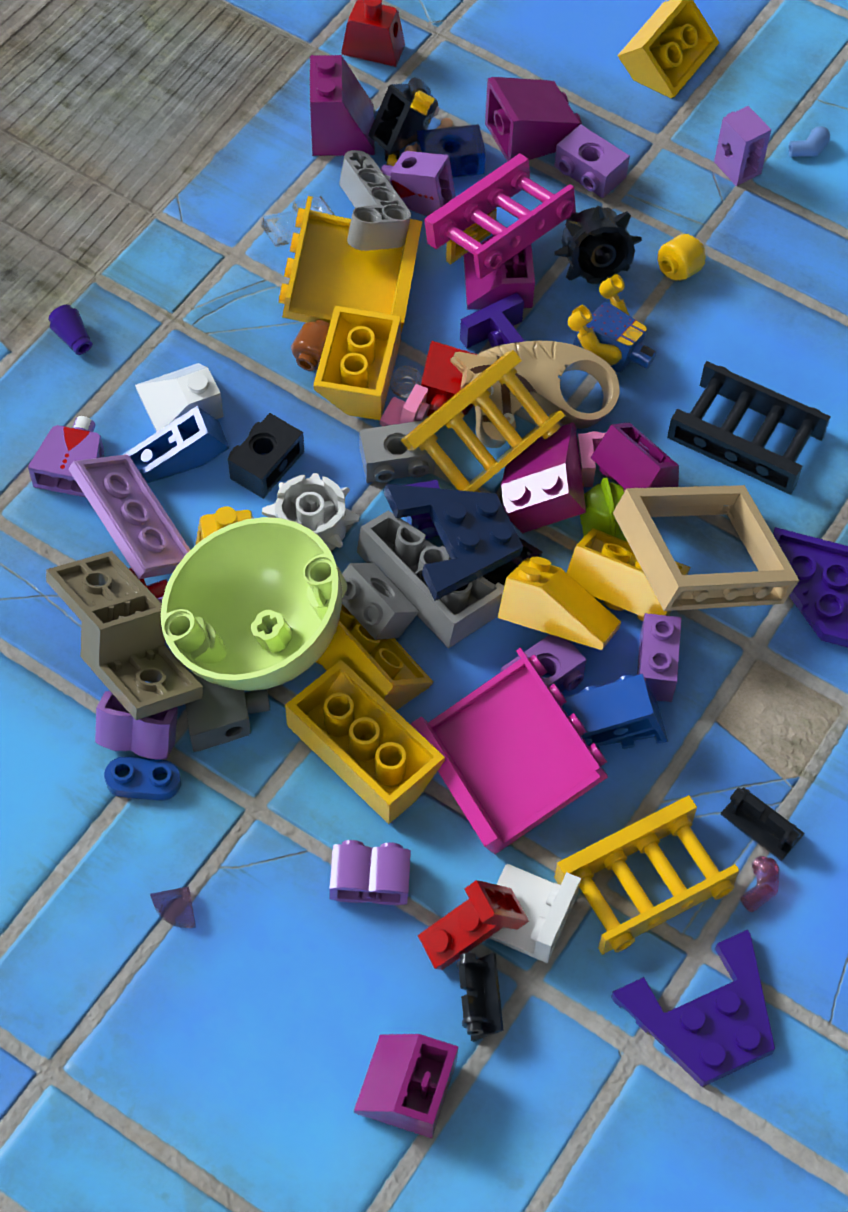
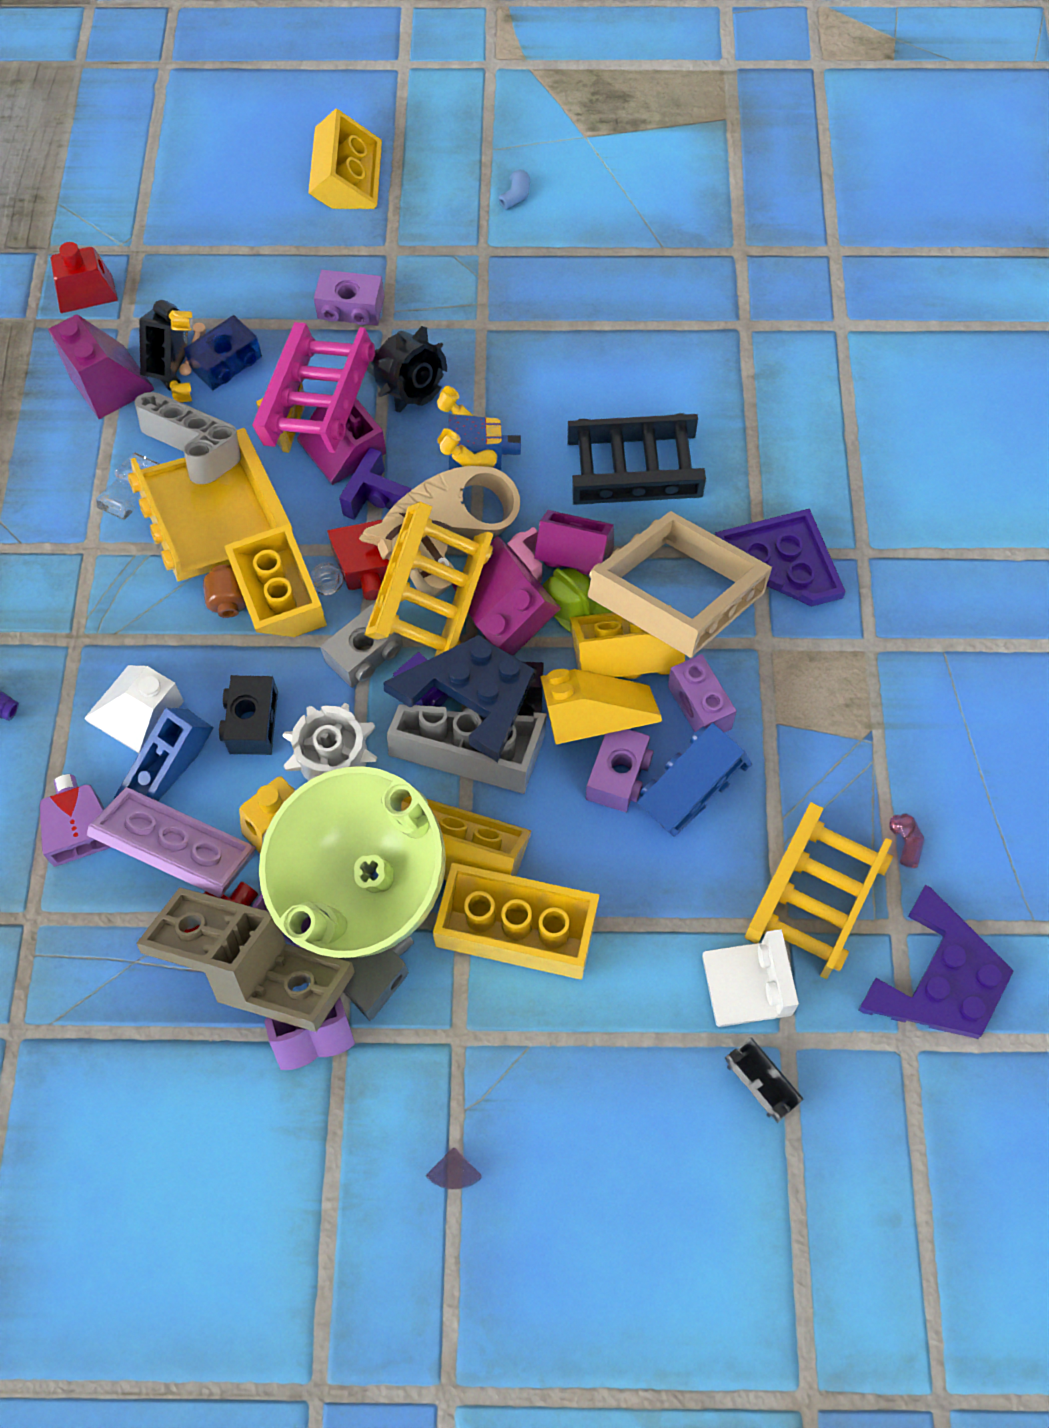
camera: 30 degrees left, 5 degrees up
blue plate [104,757,181,801] -> none
medium lavender brick [330,840,411,905] -> none
light grey brick [342,563,419,640] -> none
magenta slope [354,1034,459,1139] -> none
bright pink bracket [380,384,430,426] -> none
medium lavender torso [381,151,456,216] -> none
dark pink panel [410,648,609,855] -> none
red bracket [418,880,529,970] -> none
magenta slope [485,77,582,162] -> none
yellow head [657,234,706,282] -> none
medium lavender brick [714,106,771,186] -> none
black hinge [720,787,805,861] -> none

